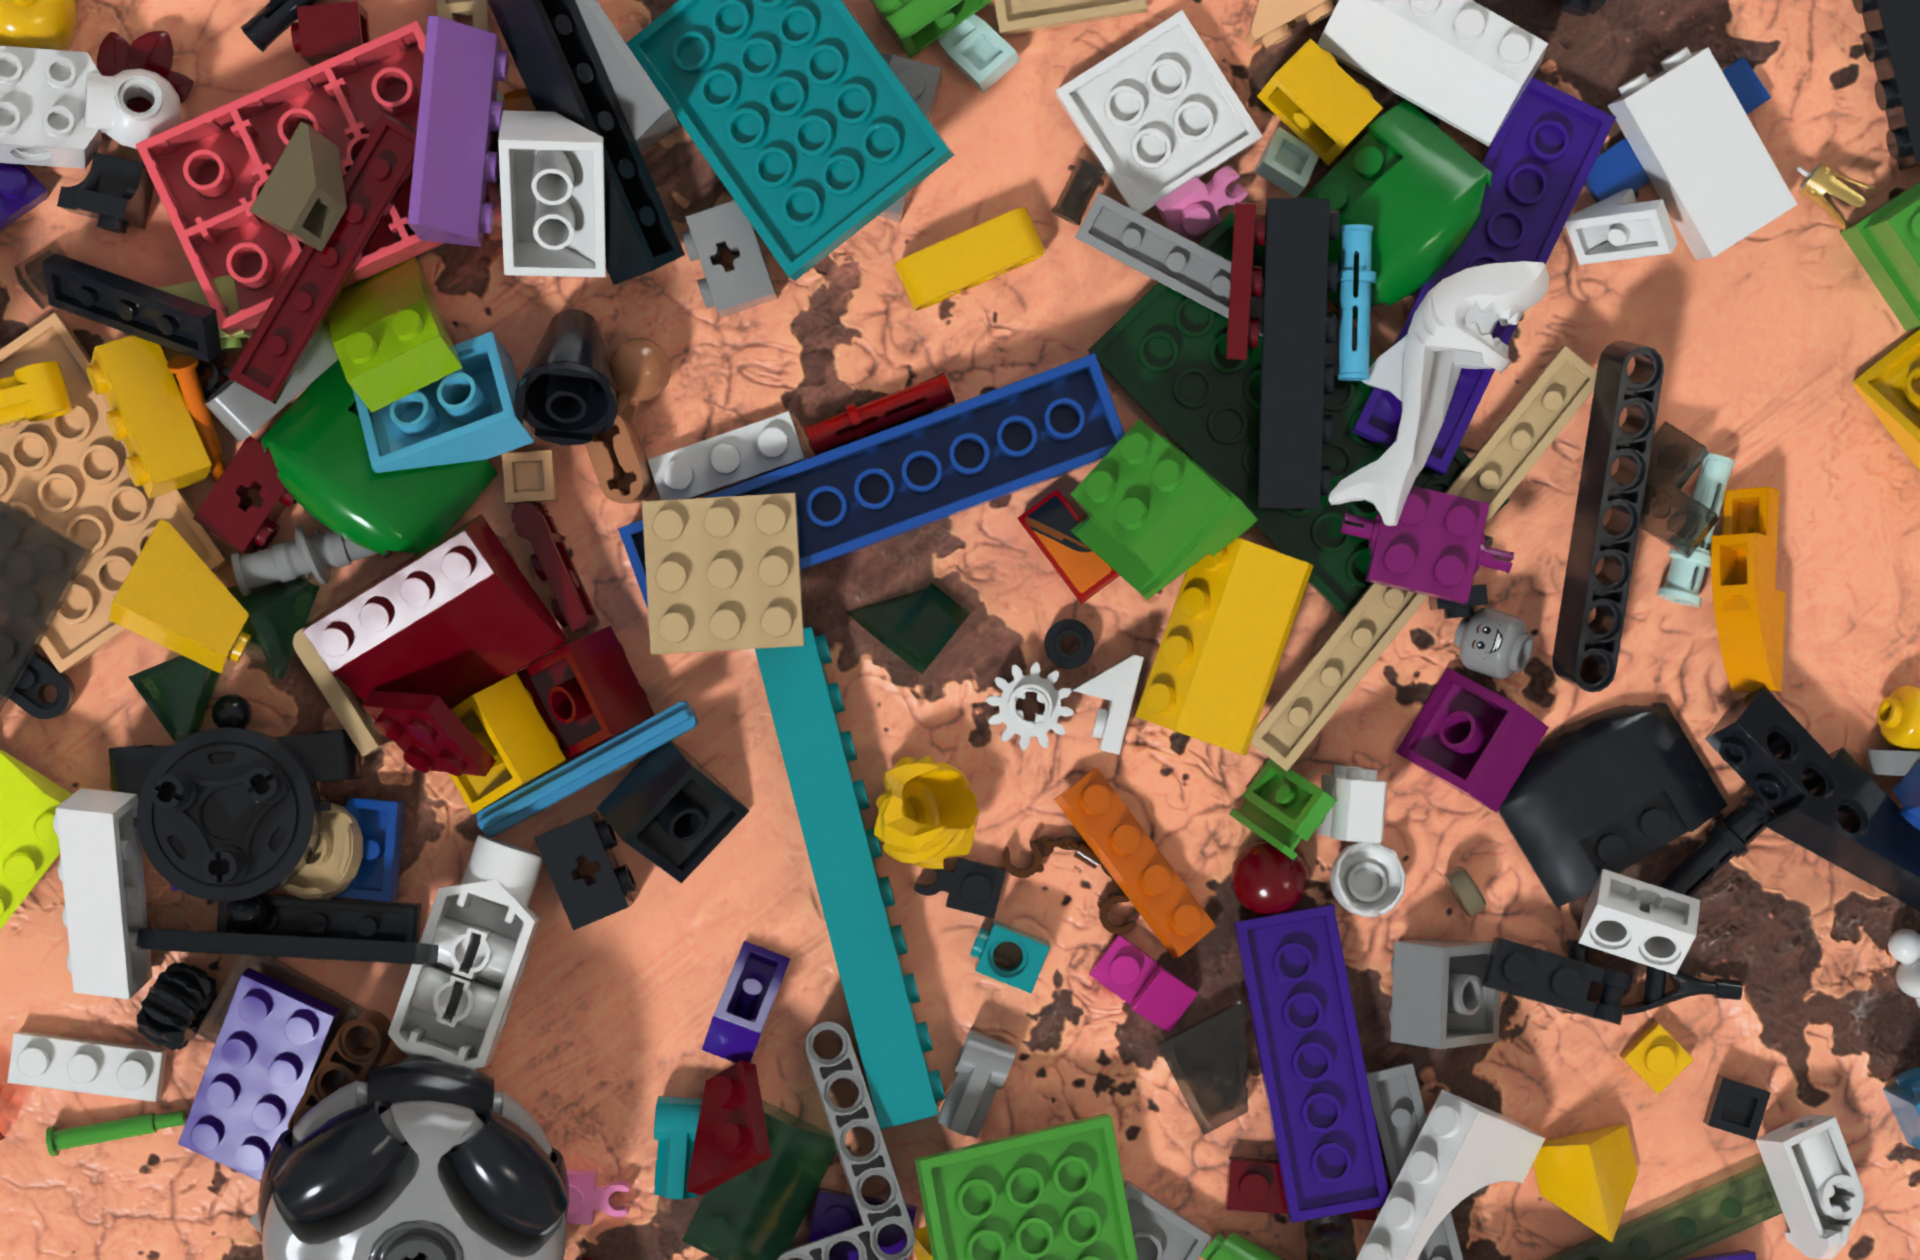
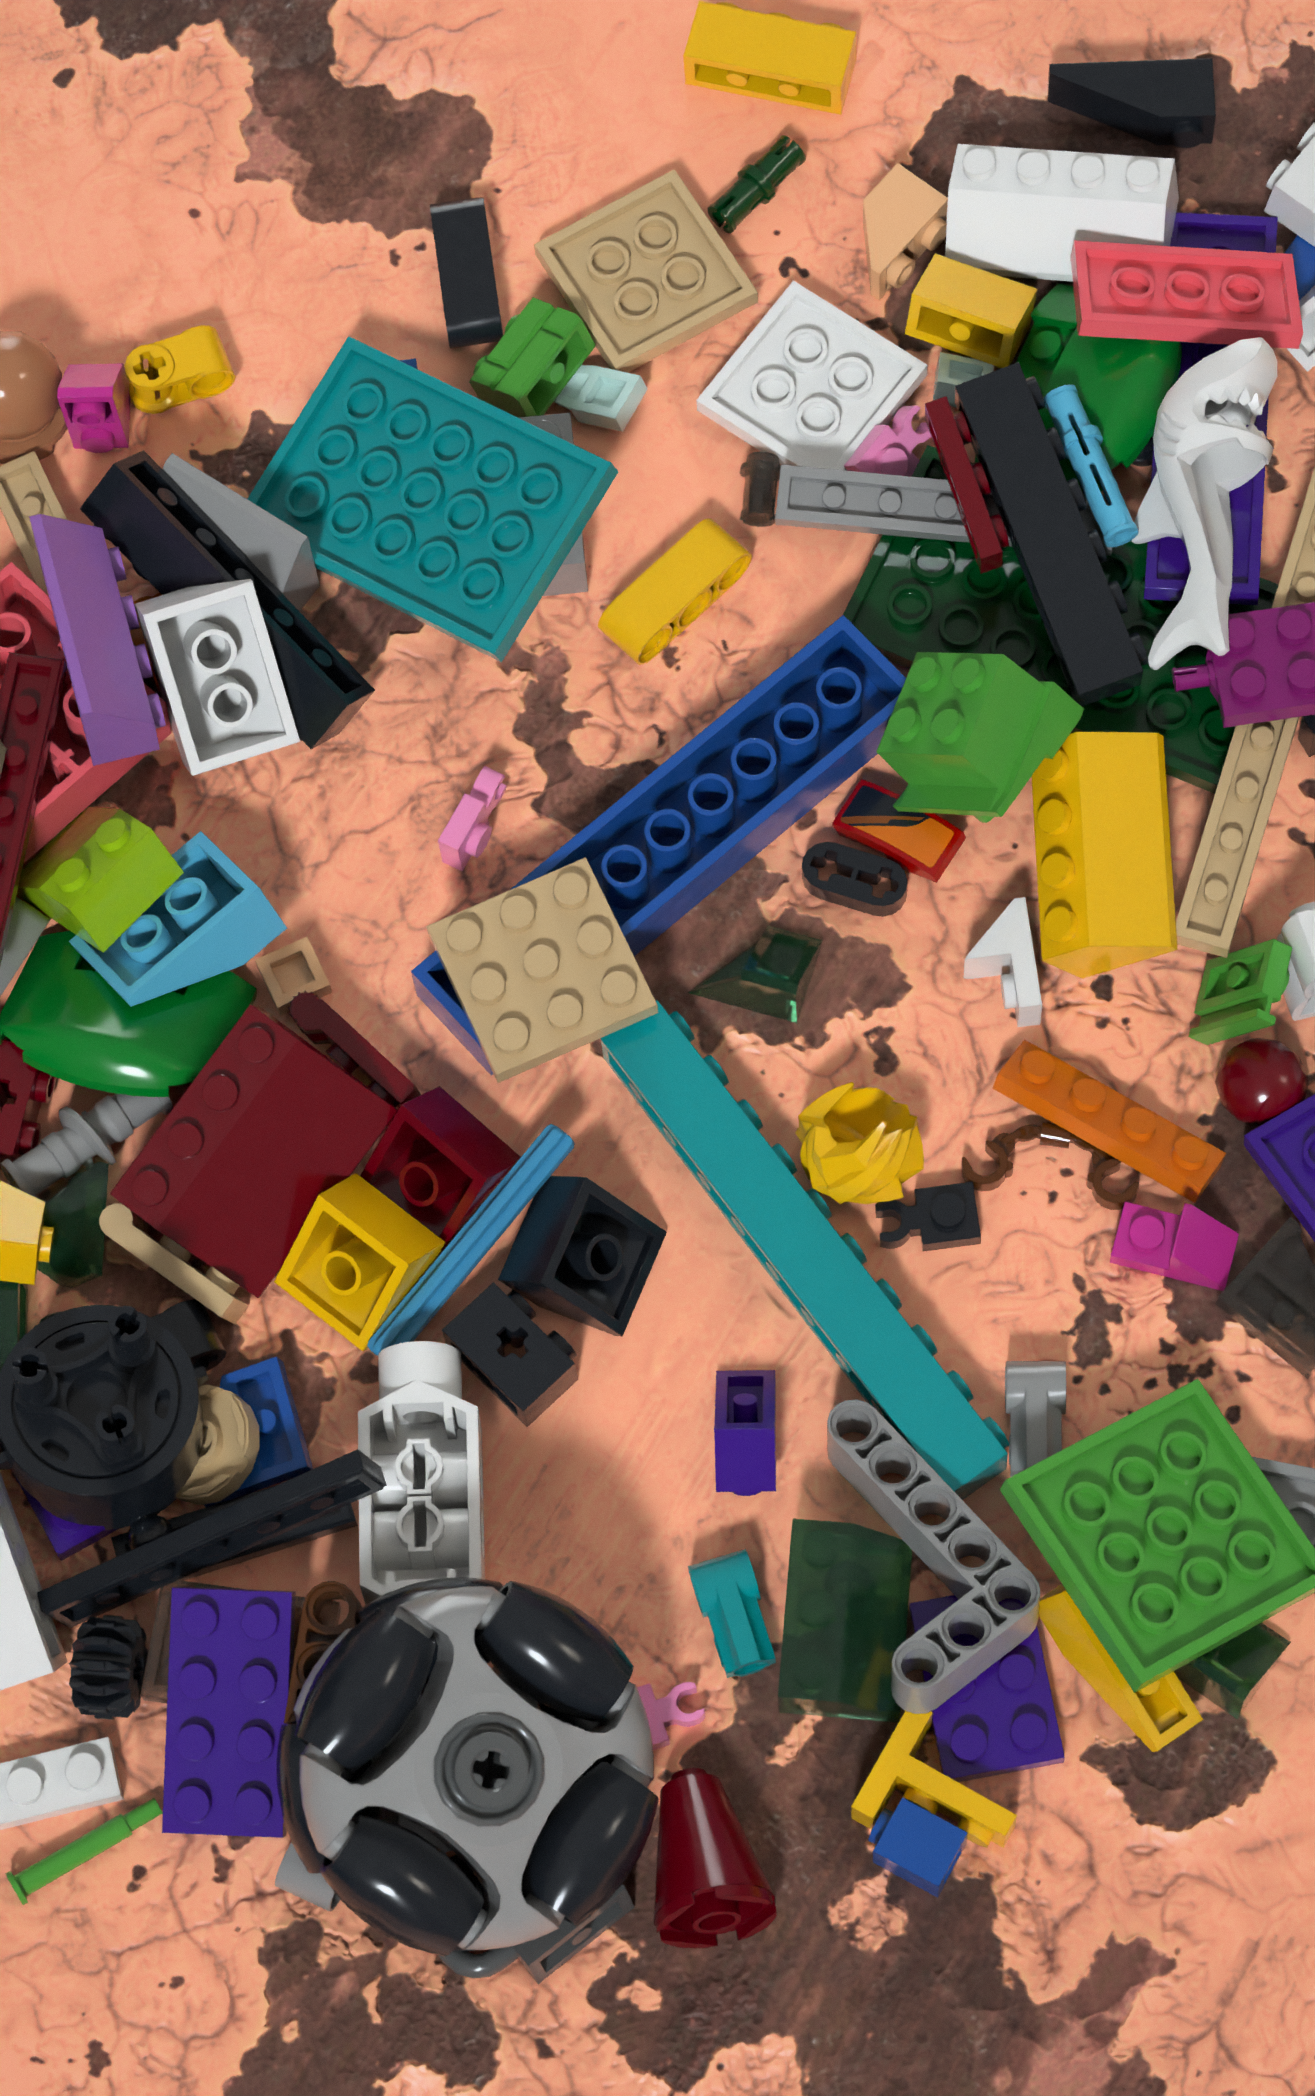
camera: 10 degrees left, 20 degrees down
dark red plate [361,690,496,776] -> none
black cone [514,309,618,445] -> none
nougat beam [585,338,671,504] -> none
white plate [647,411,806,500] -> none
light grey brick [681,200,778,317] -> none
dark red wing [686,1060,772,1195] -> none
red pin [804,372,955,456] -> none
teal brick [970,919,1050,994] -> none
white gear [986,662,1074,750] -> none
black plate [1044,619,1094,669] -> none
none -> bright pink plate [438,766,507,871]
none -> black beam [802,842,908,917]
none -> coral plate [1070,240,1303,349]

